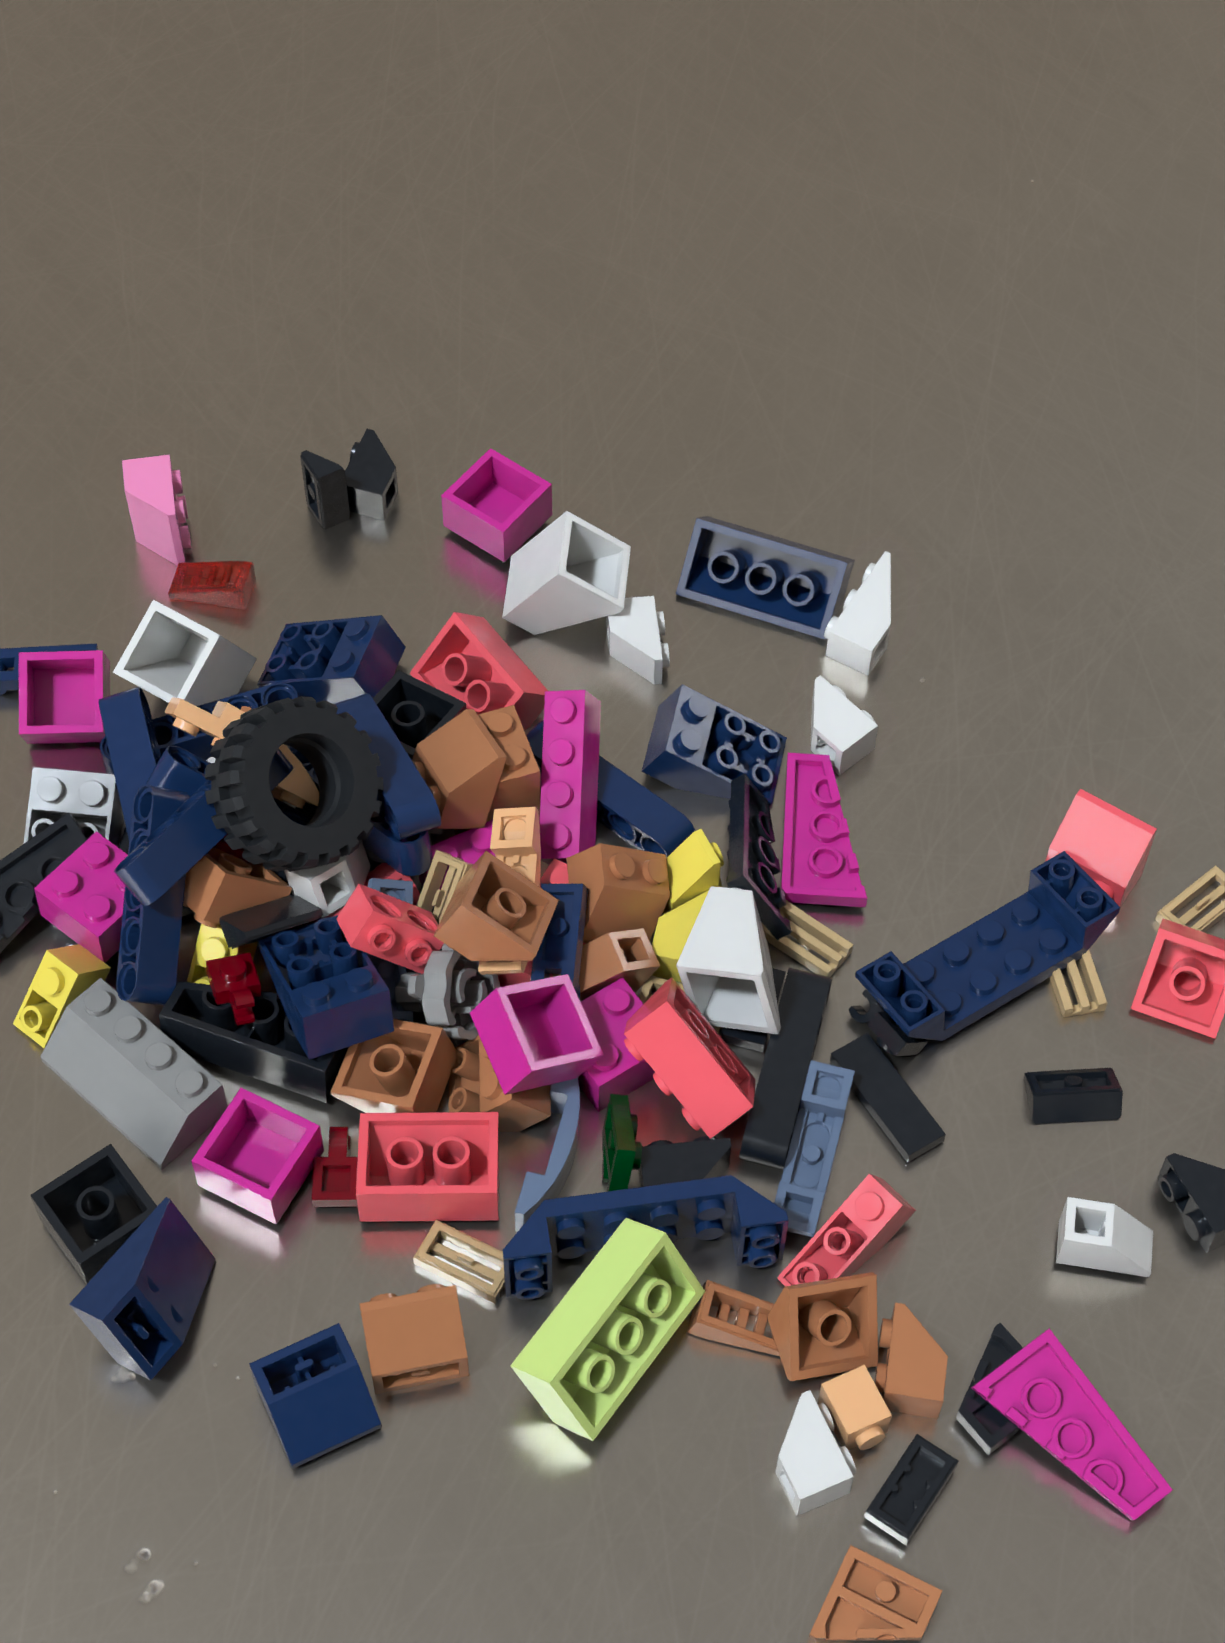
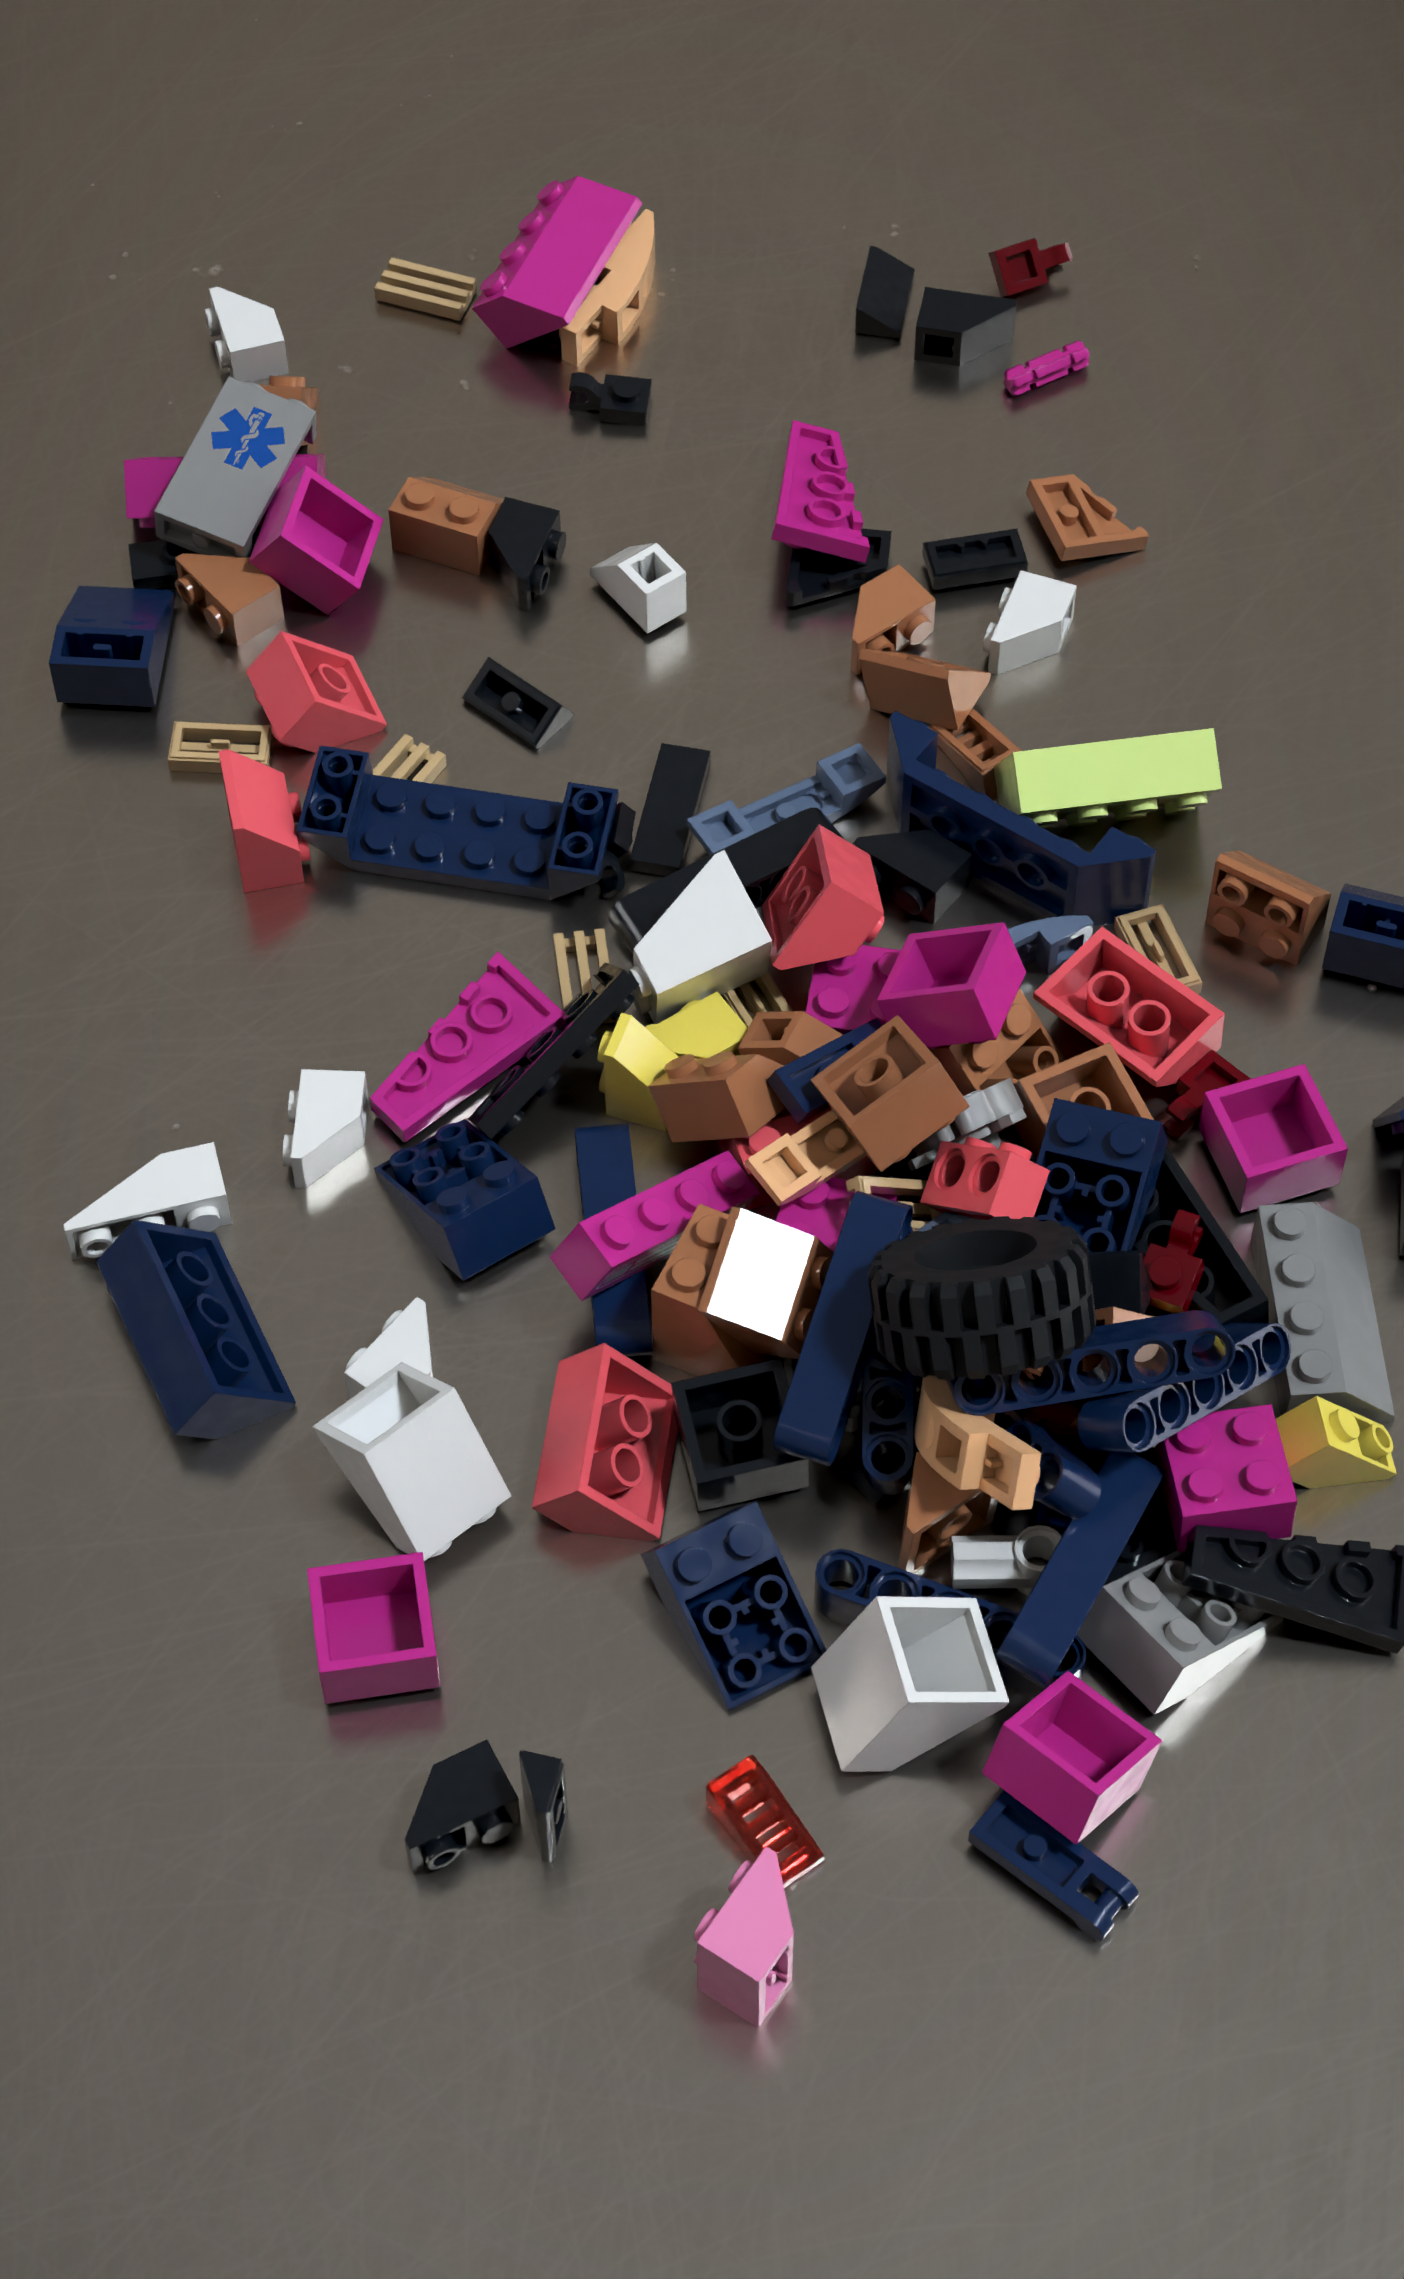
camera: 135 degrees left, 0 degrees up
dark green wing [602,1094,642,1192] -> none
coral slope [777,1174,916,1286] -> none
light nougat brick [818,1365,892,1450] -> none

